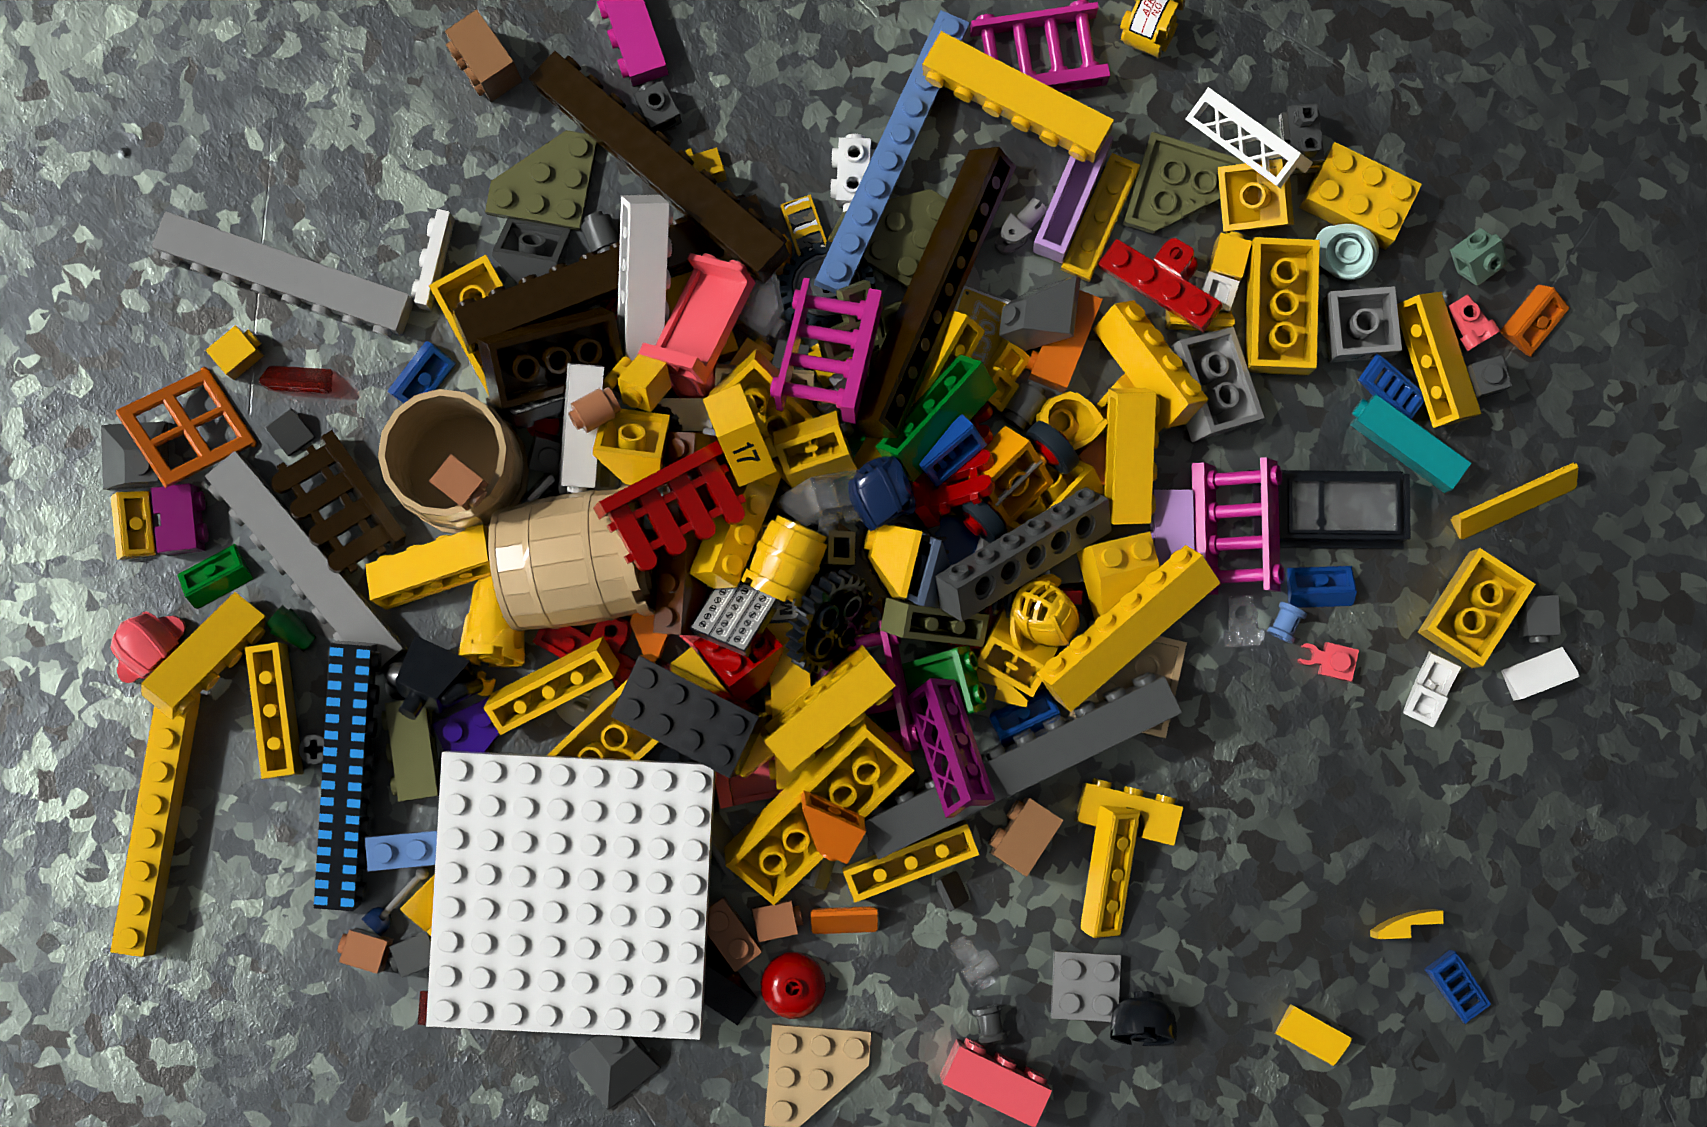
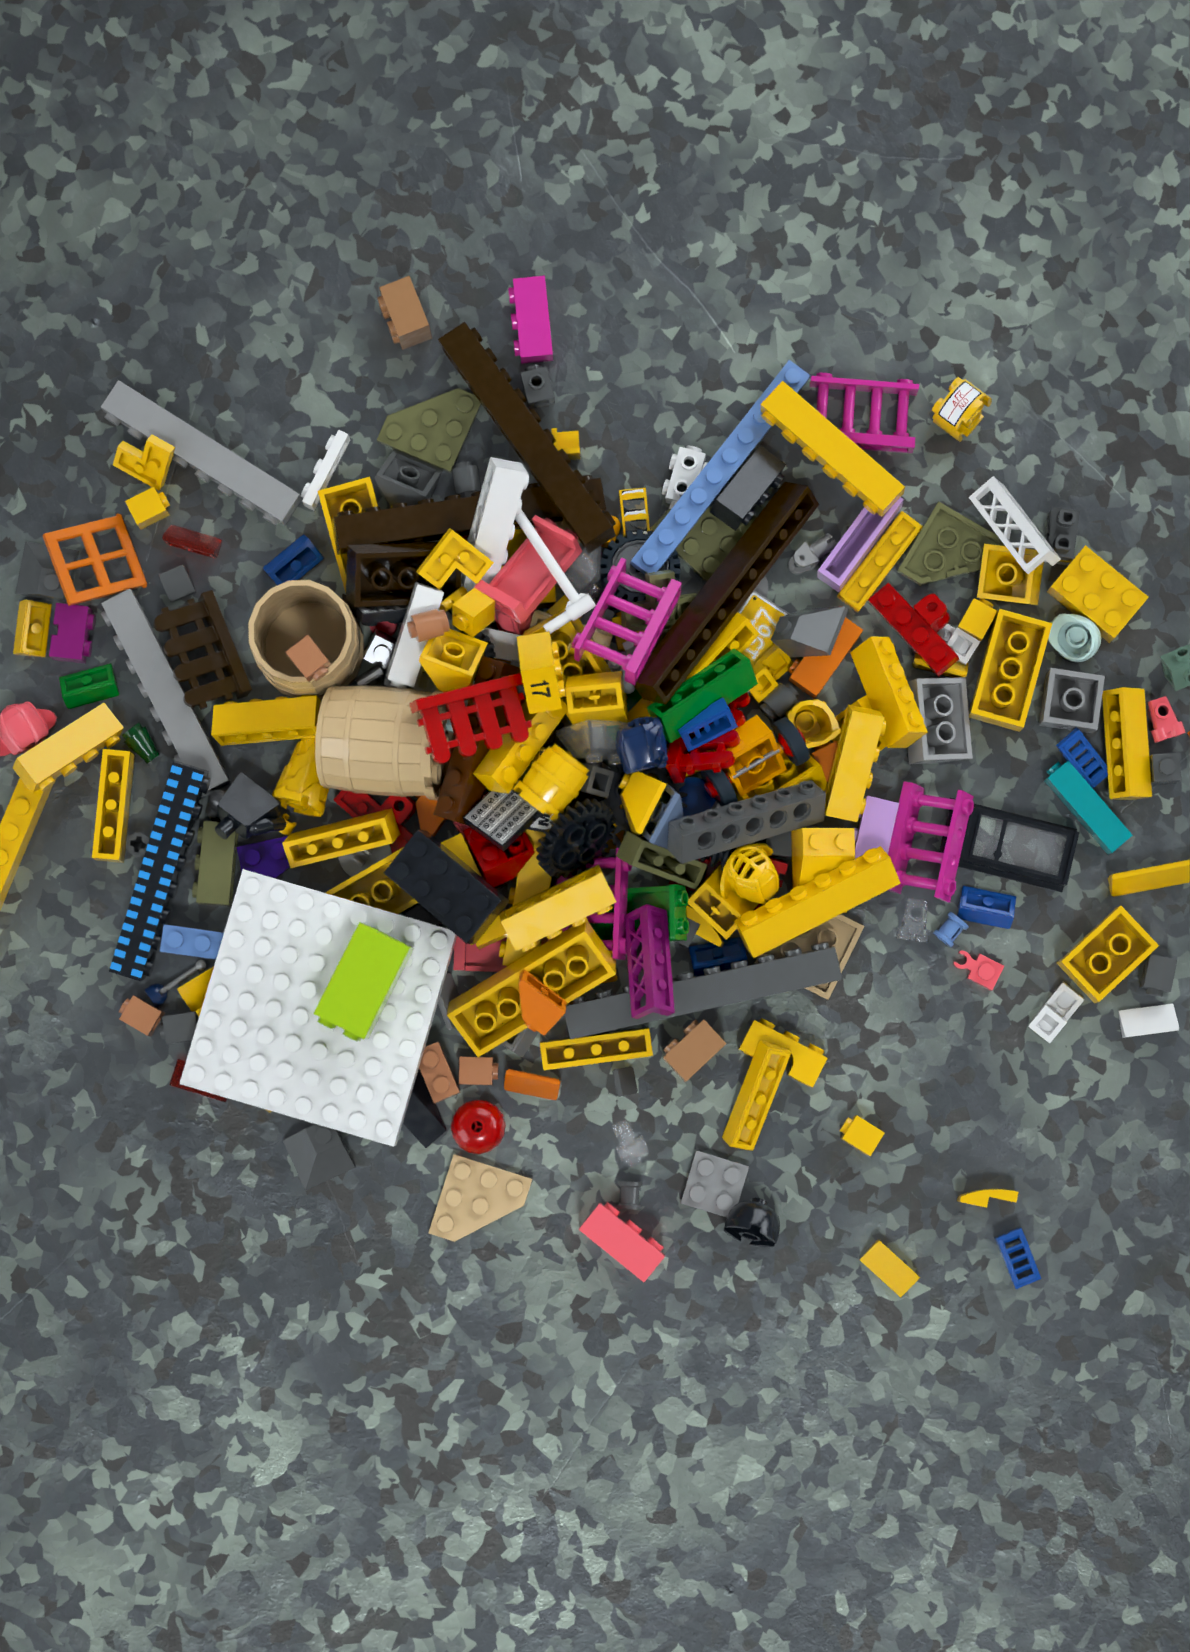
camera: 20 degrees right, 0 degrees up
none -> yellow plate [113,434,175,491]
none -> lime brick [313,922,414,1042]
none -> yellow plate [416,528,494,590]
none -> white bar [515,509,596,634]
none -> brick [710,446,786,531]
none -> yellow brick [839,1115,885,1156]

